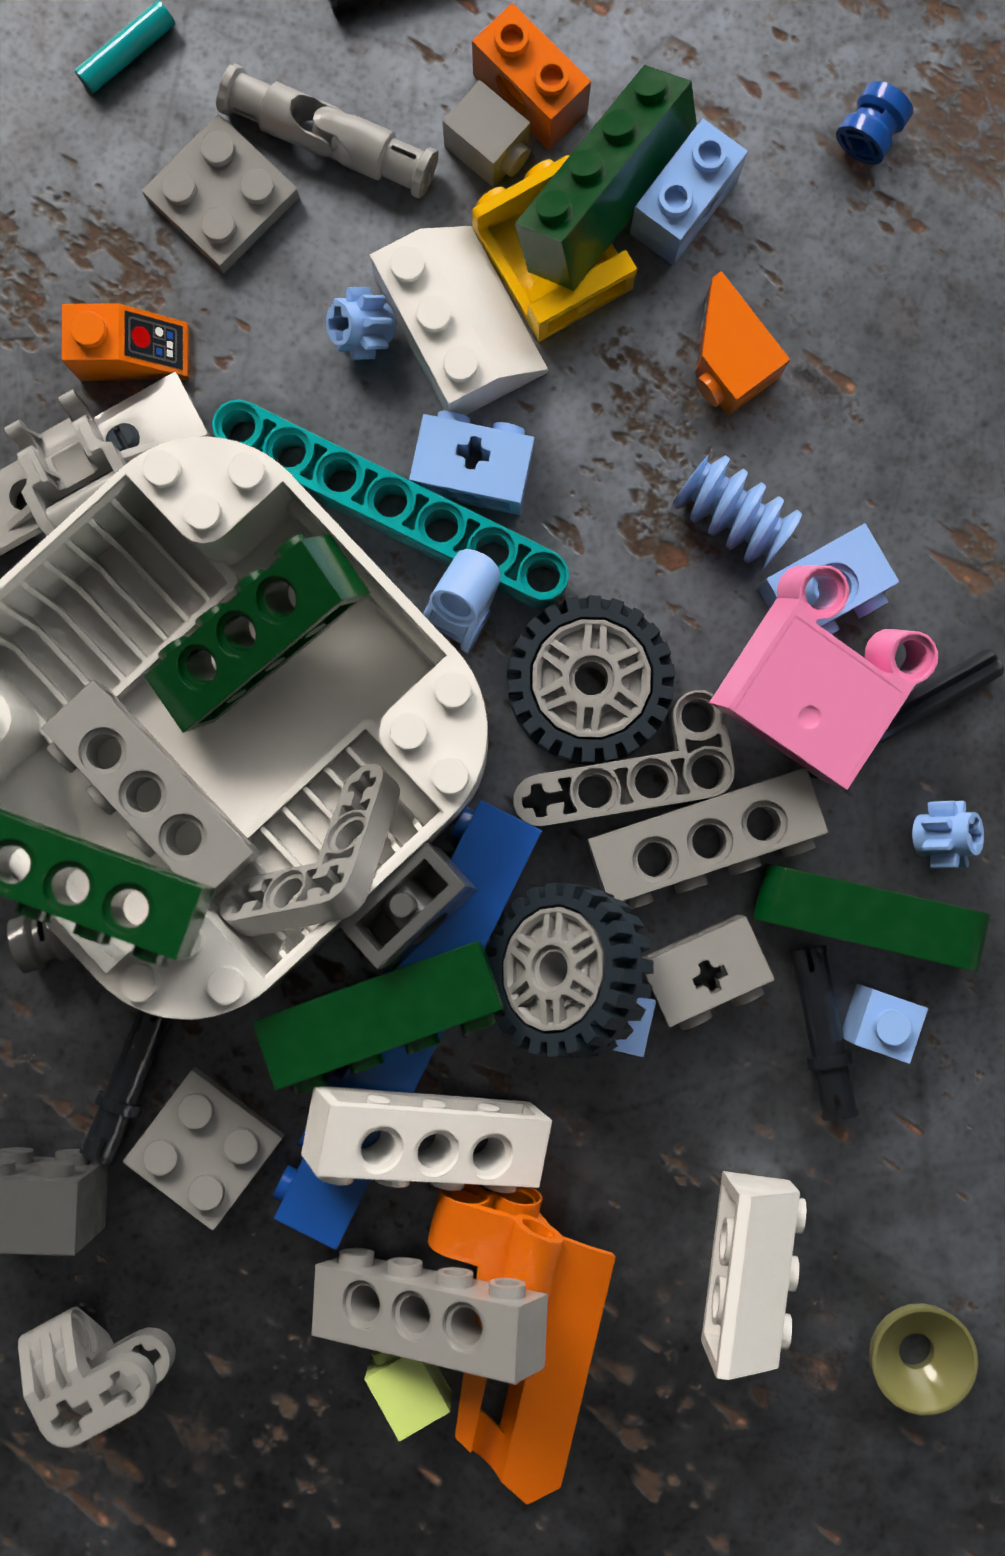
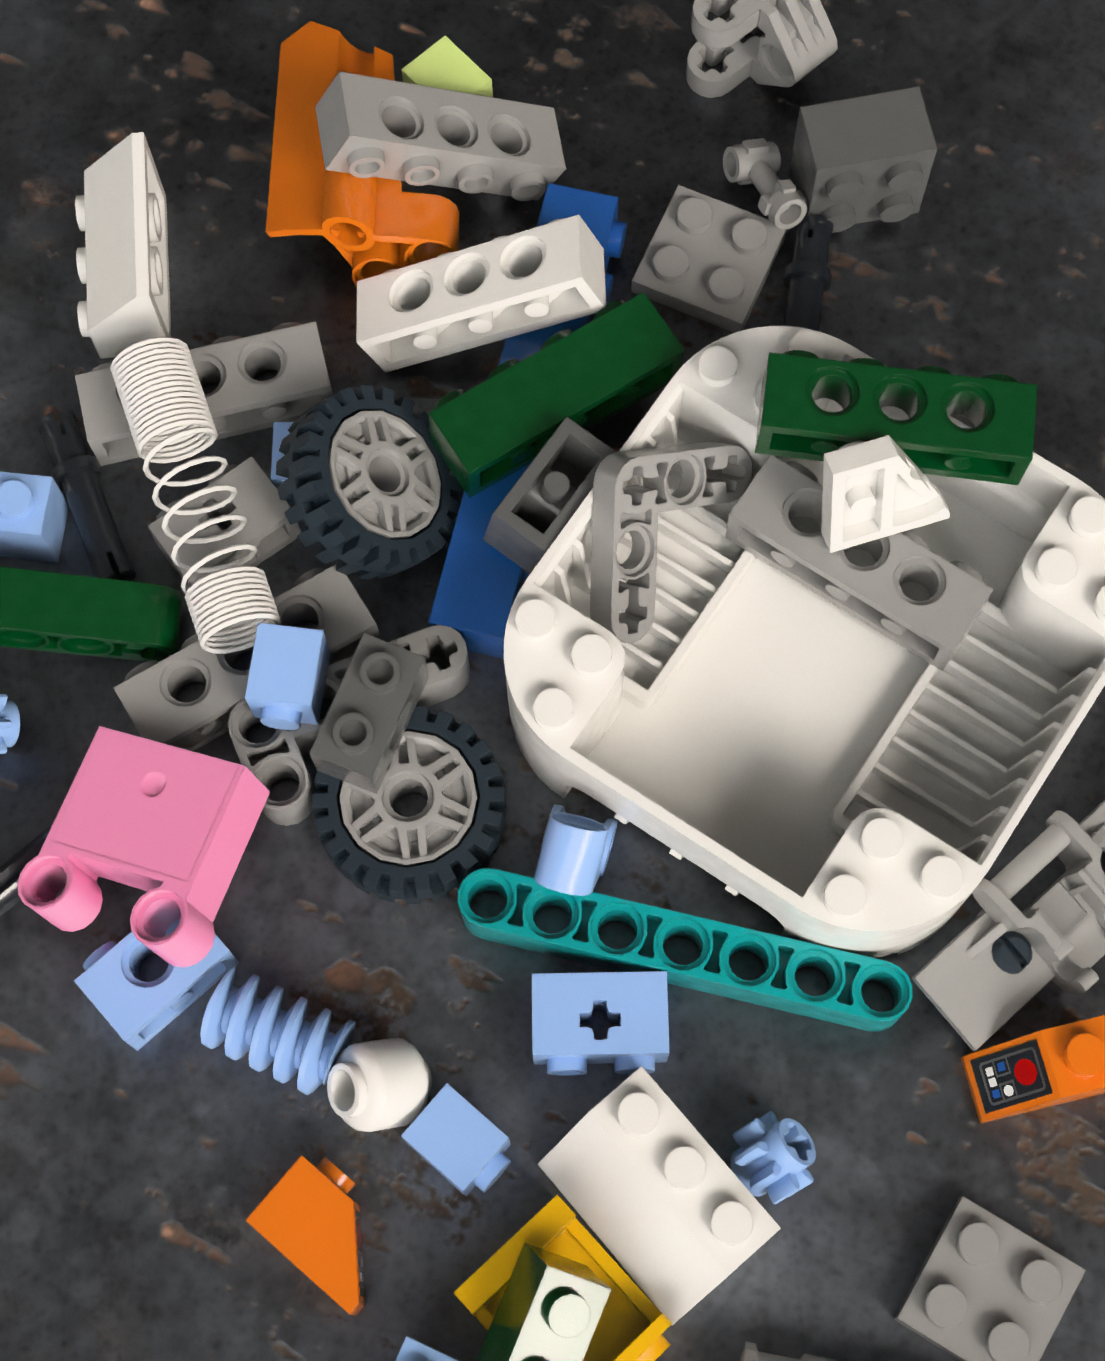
camera: 170 degrees right, 15 degrees down
dark green brick [144,534,370,733] -> none
none -> light grey brick [75,321,333,466]
none -> white piece [110,337,282,654]
none -> light blue brick [245,623,330,730]
none -> dark grey brick [309,633,429,794]
none -> white head [327,1038,432,1132]
none -> light blue brick [401,1083,511,1197]
none -> light grey bar [723,138,807,229]
none -> white wing [821,435,950,553]

